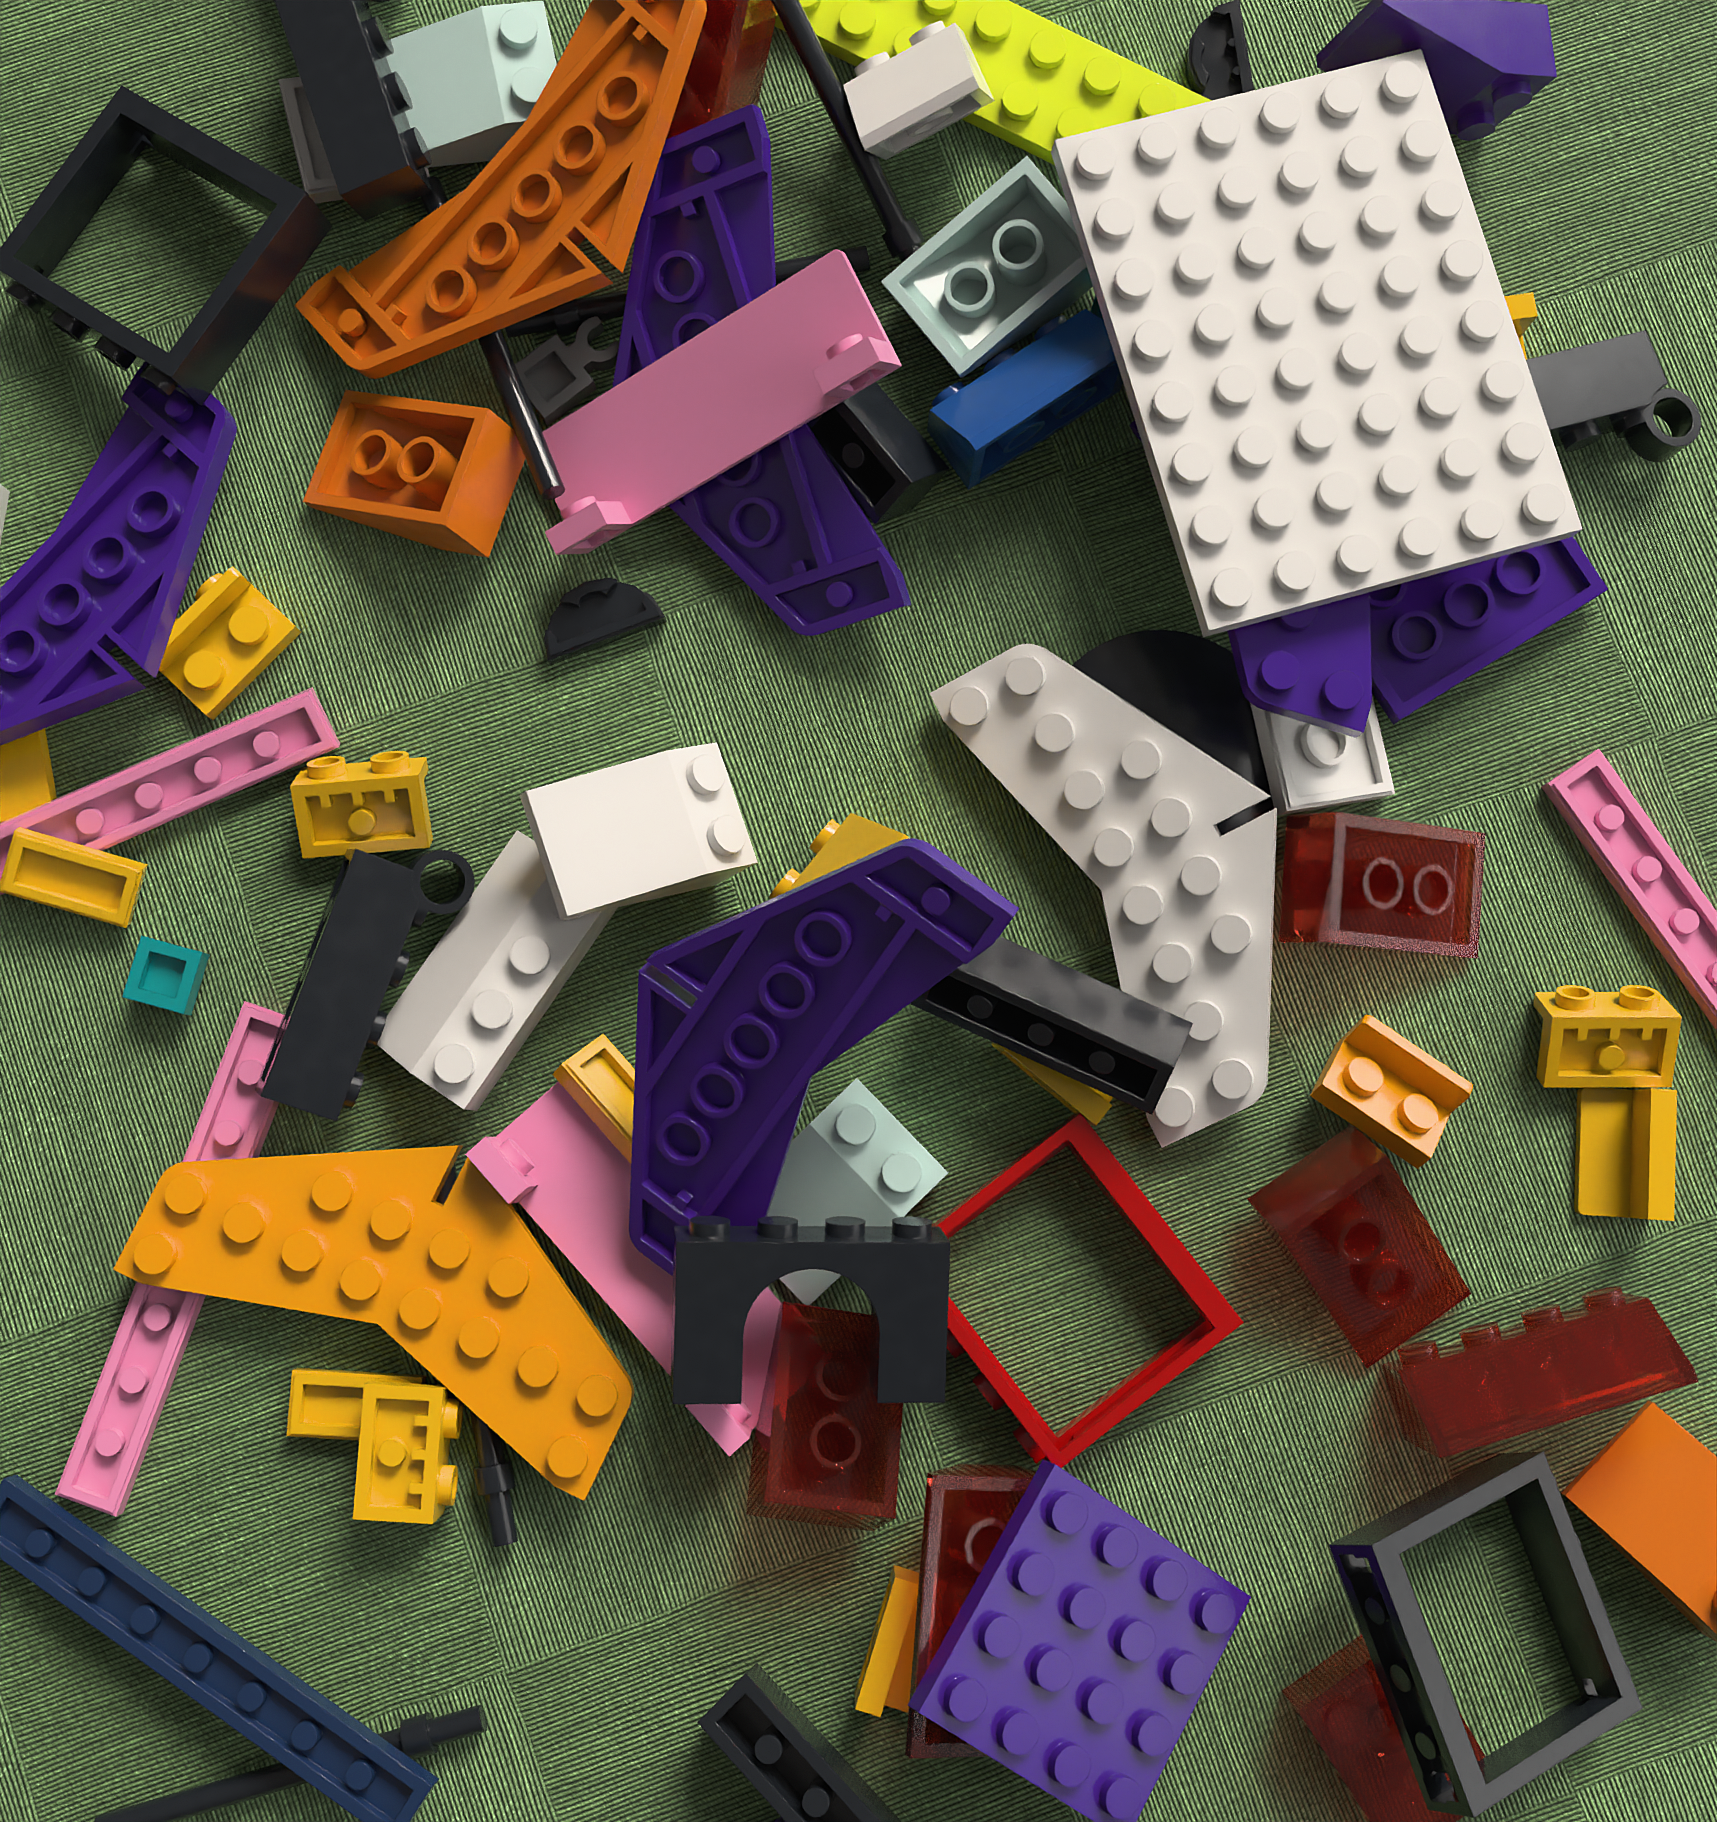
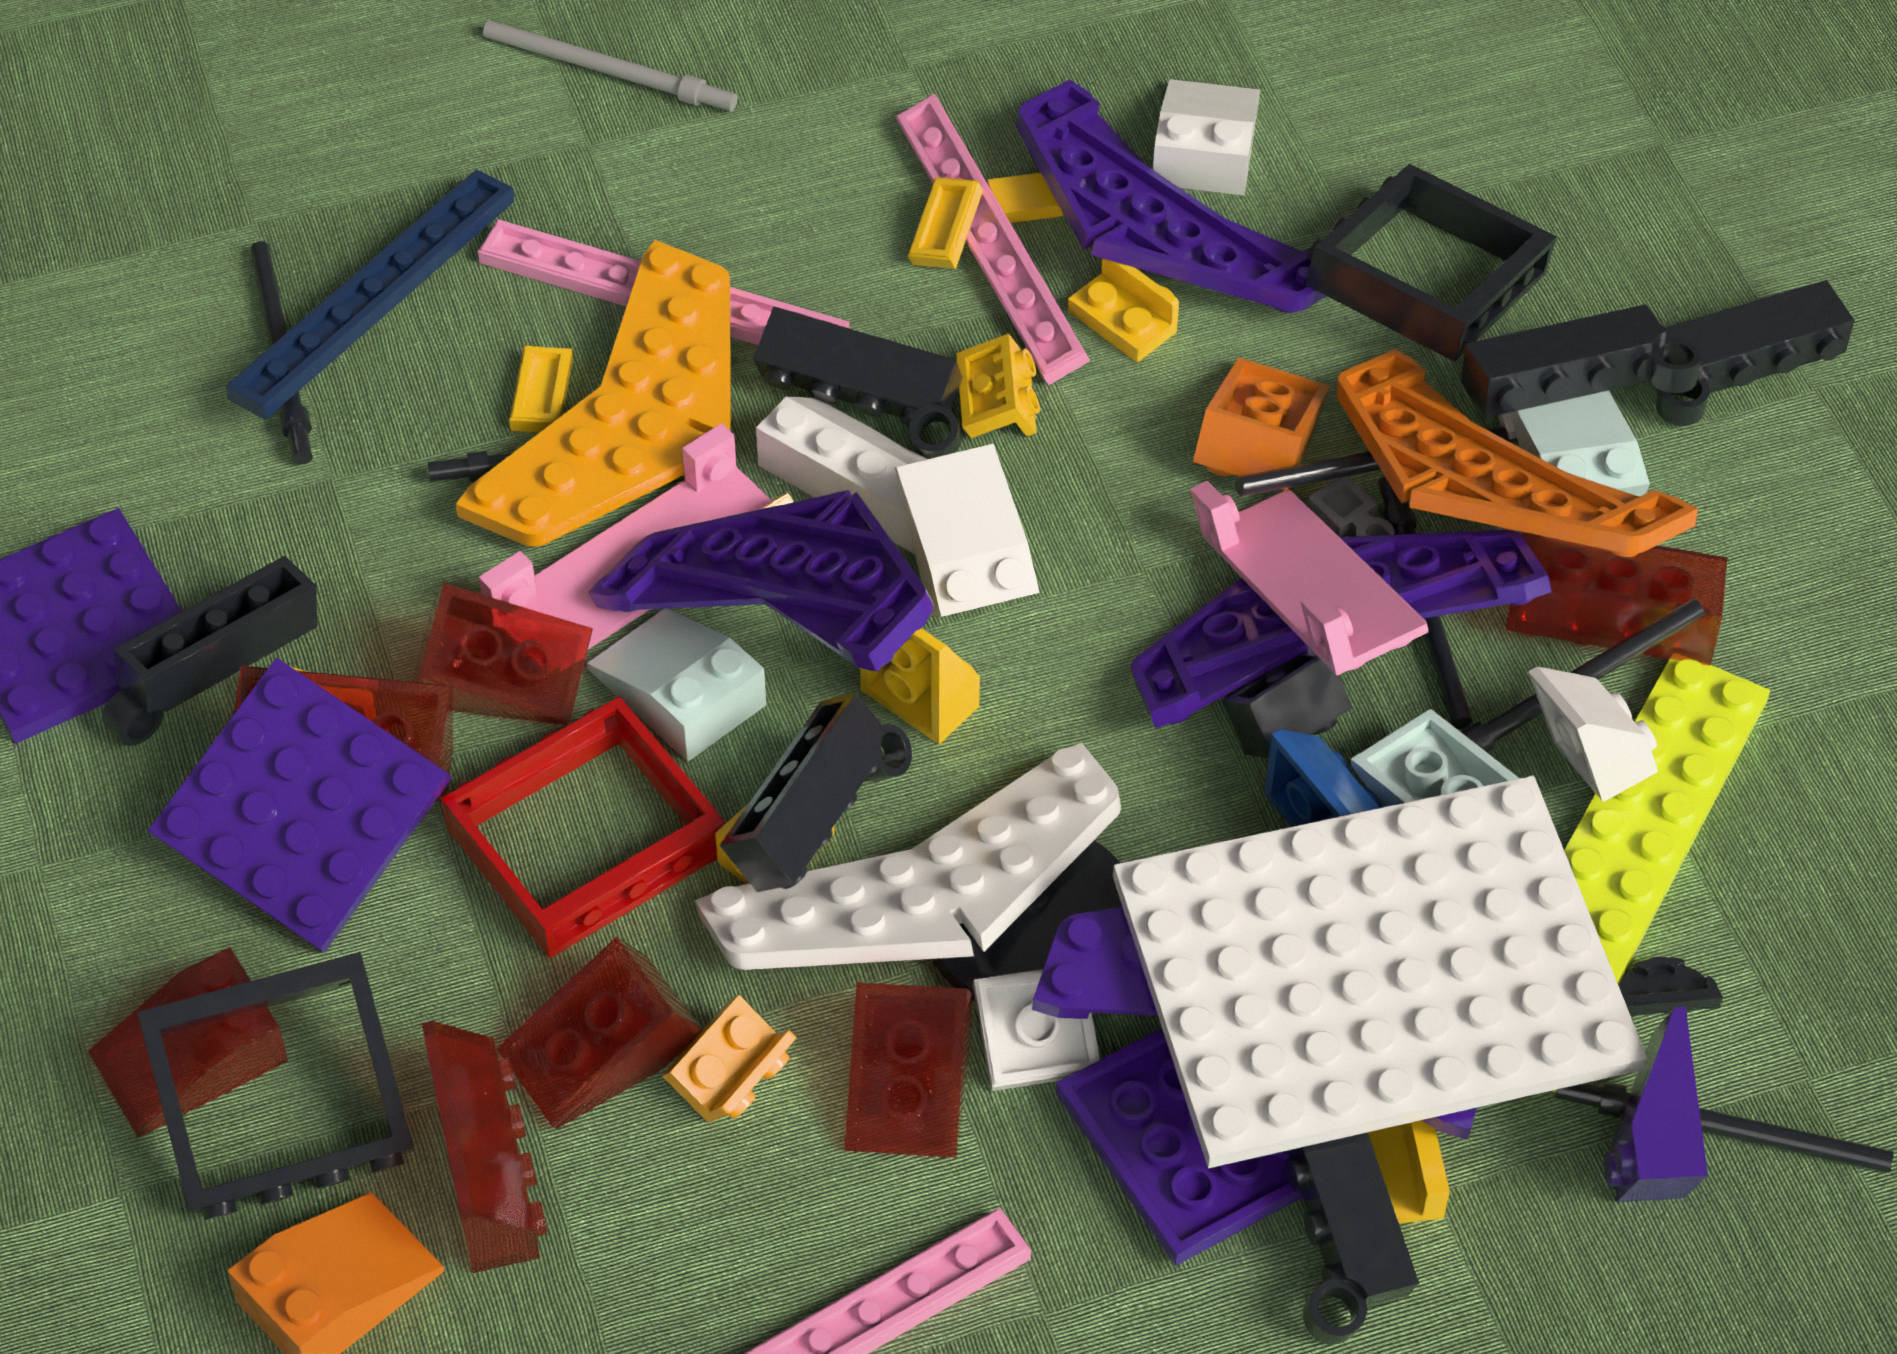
camera: 95 degrees right, 30 degrees down
teal plate [122,935,210,1016] -> none
yellow bracket [353,1381,463,1524] -> none
black tile [544,578,667,665] -> none
black arch [670,1216,950,1404] -> none
yellow bracket [1533,985,1682,1088] -> none
yellow panel [1574,1087,1677,1221] -> none

